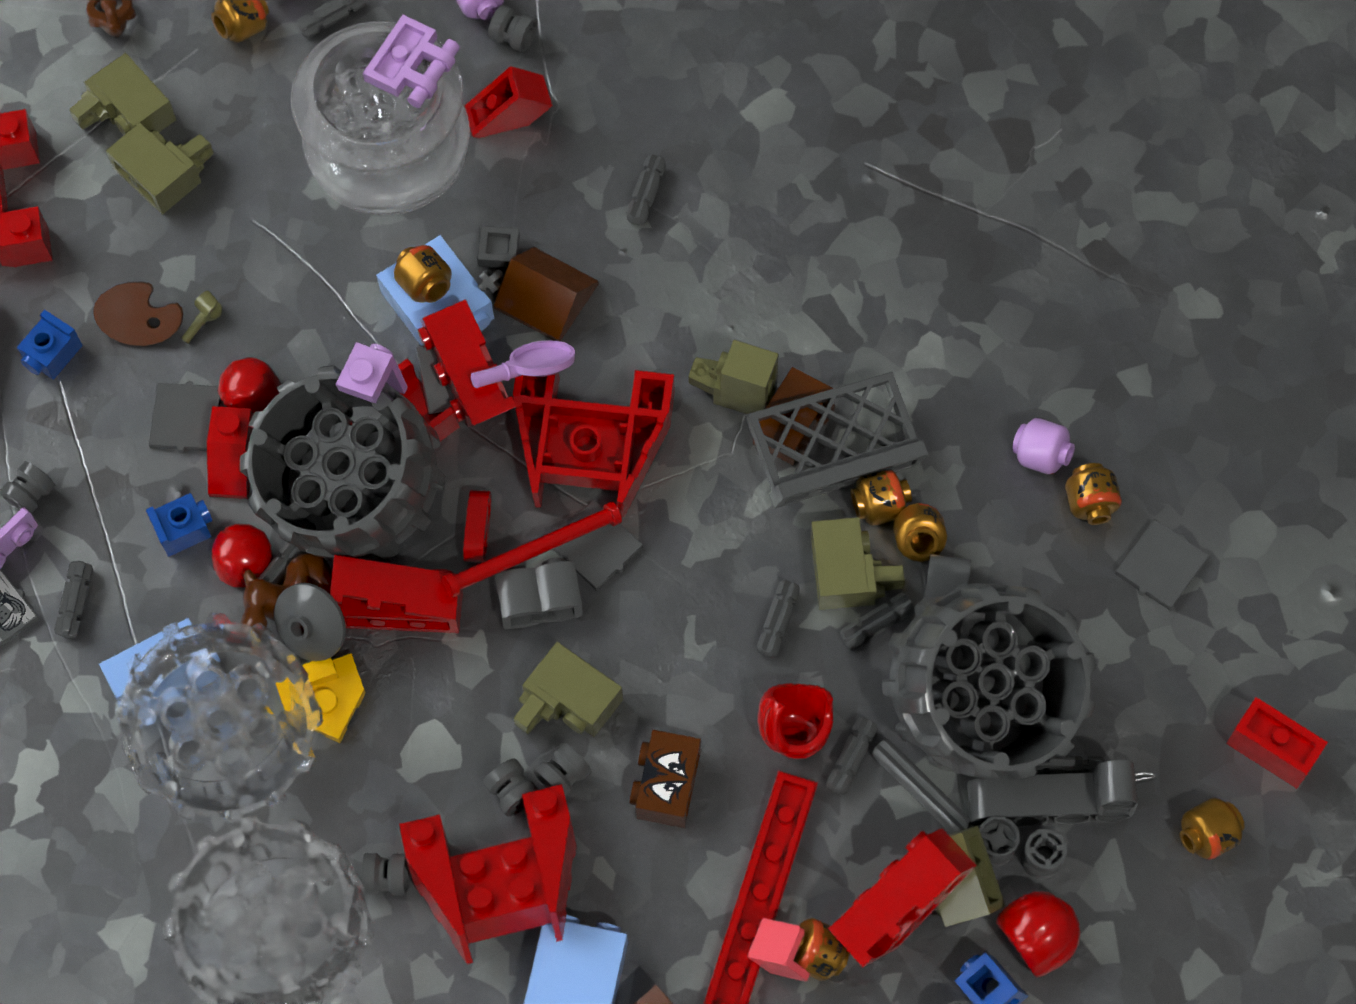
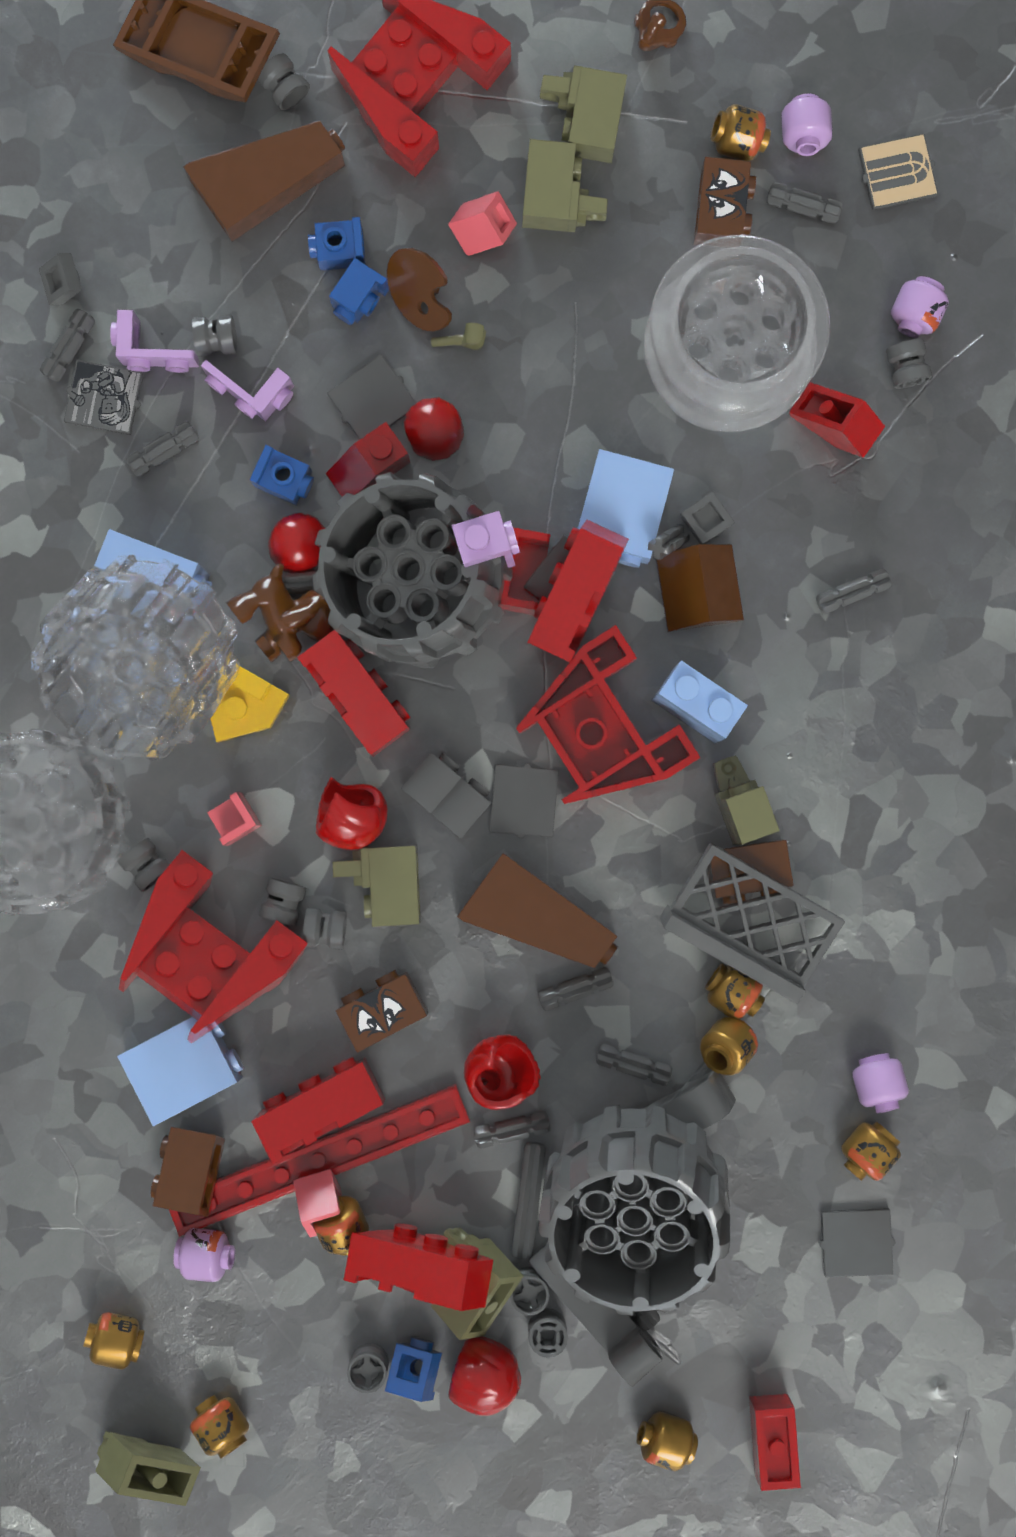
camera: 45 degrees right, 20 degrees up
dark grey dish [274,583,346,661] -> none
lavender plate [363,15,460,108] -> none
pearl gold head [394,245,451,303] -> none
red bar [442,501,622,598] -> none
red beam [463,490,492,563] -> none
lavender piece [471,340,575,388] -> none
olive hinge [810,517,905,610] -> none
none -> lavender bracket [201,360,294,422]
none -> coral panel [207,792,262,846]
none -> red wedge [251,1056,386,1165]
none -> red piece [316,777,388,850]
none -> blue brick [329,258,389,325]
none -> coral panel [448,191,517,256]
none -> reddish brown slope [457,853,618,968]
none -> light blue brick [652,660,748,743]
none -> reddish brown brick [693,157,756,250]

